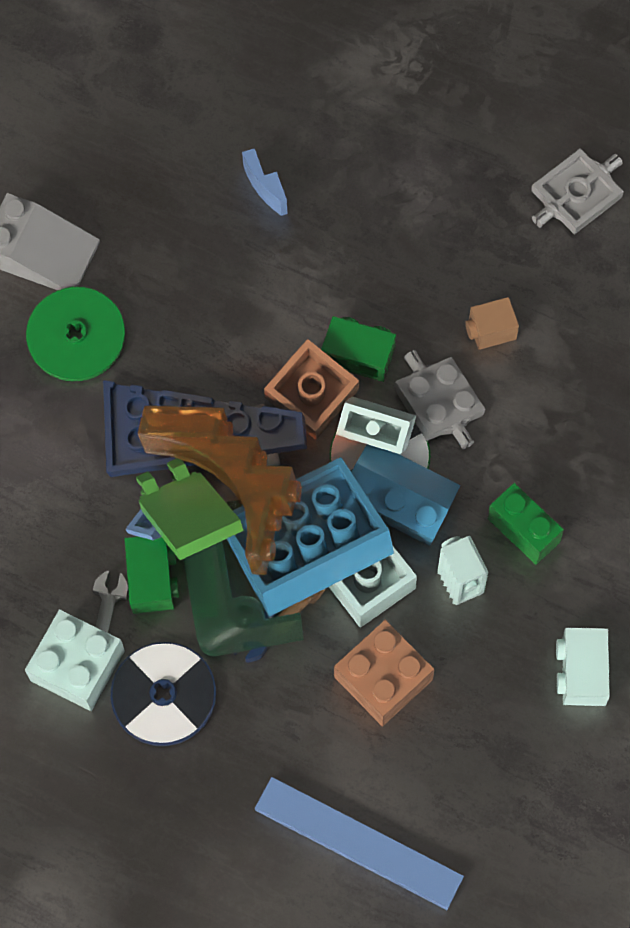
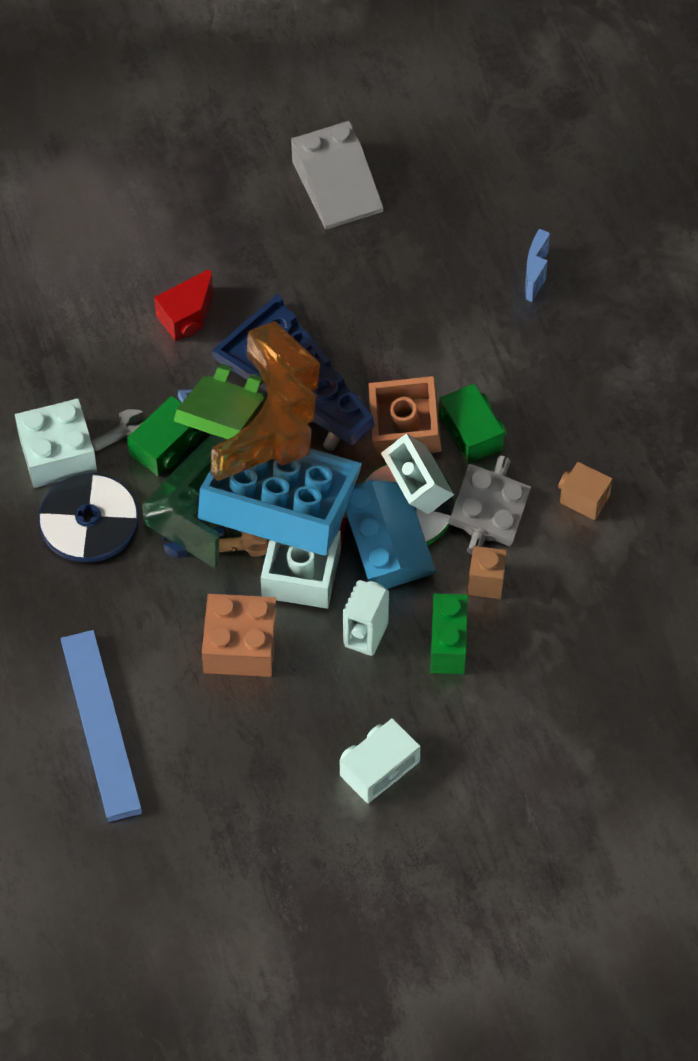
camera: 45 degrees right, 10 degrees down
green piece [26,287,125,381] -> none
none -> red slope [154,269,213,342]
none -> medium nougat brick [468,546,507,599]

